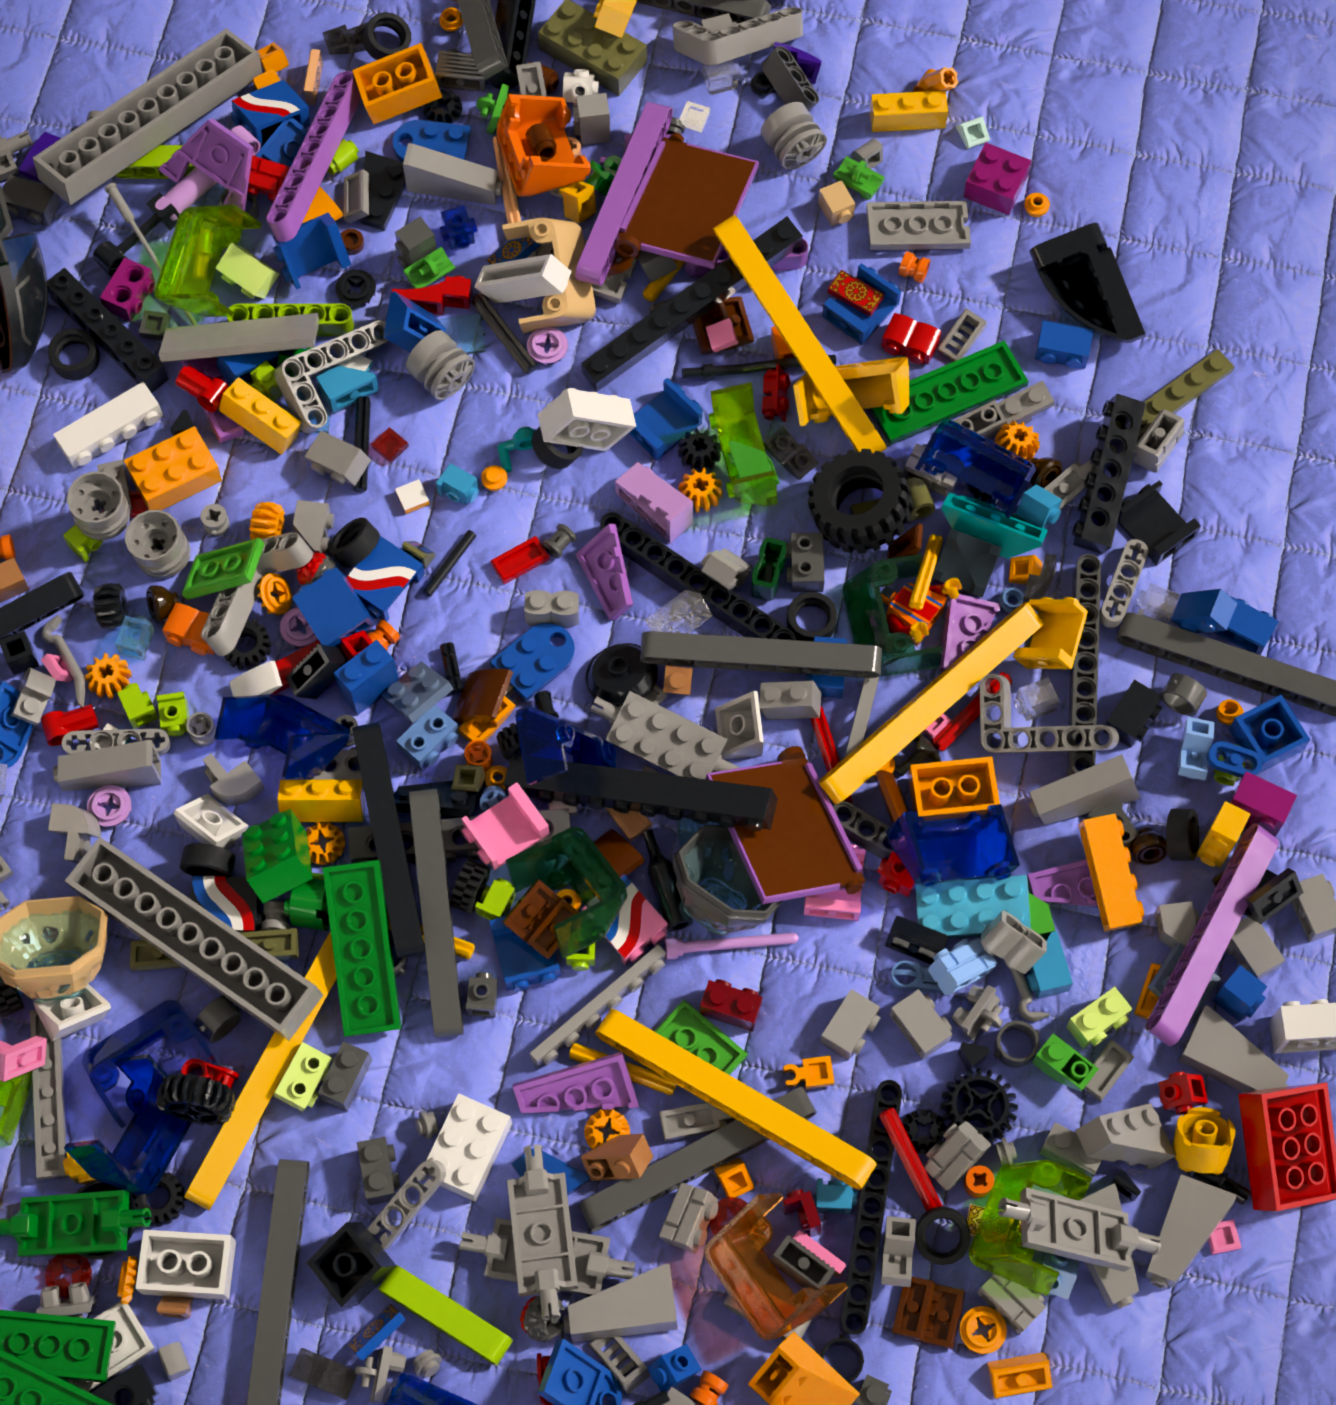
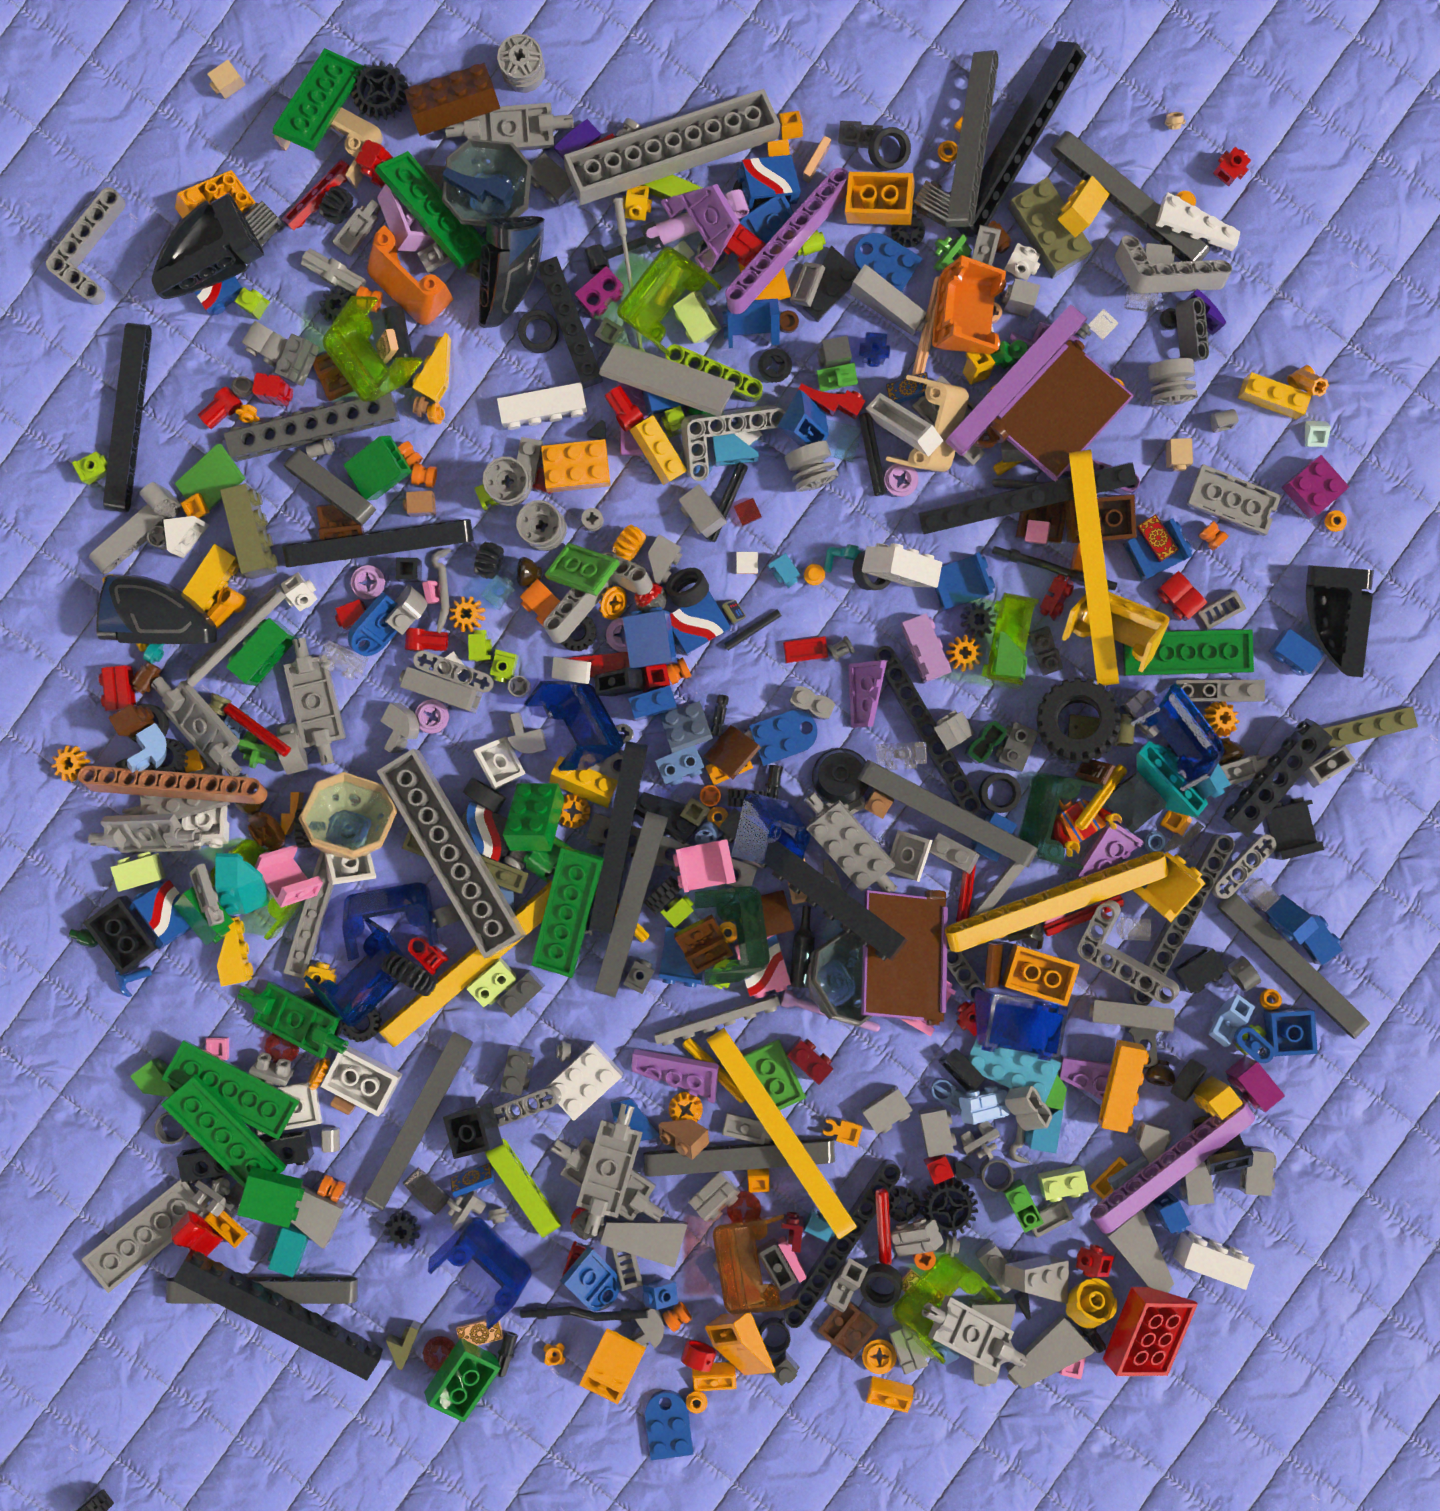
camera: 25 degrees right, 20 degrees up
reddish brown brick [525,123,557,161] -> none
bright green hips [833,156,885,200] -> none
none -> yellow brick [622,185,652,221]
none -> red brick [923,1154,954,1185]
none -> reddish brown brick [1065,494,1137,543]

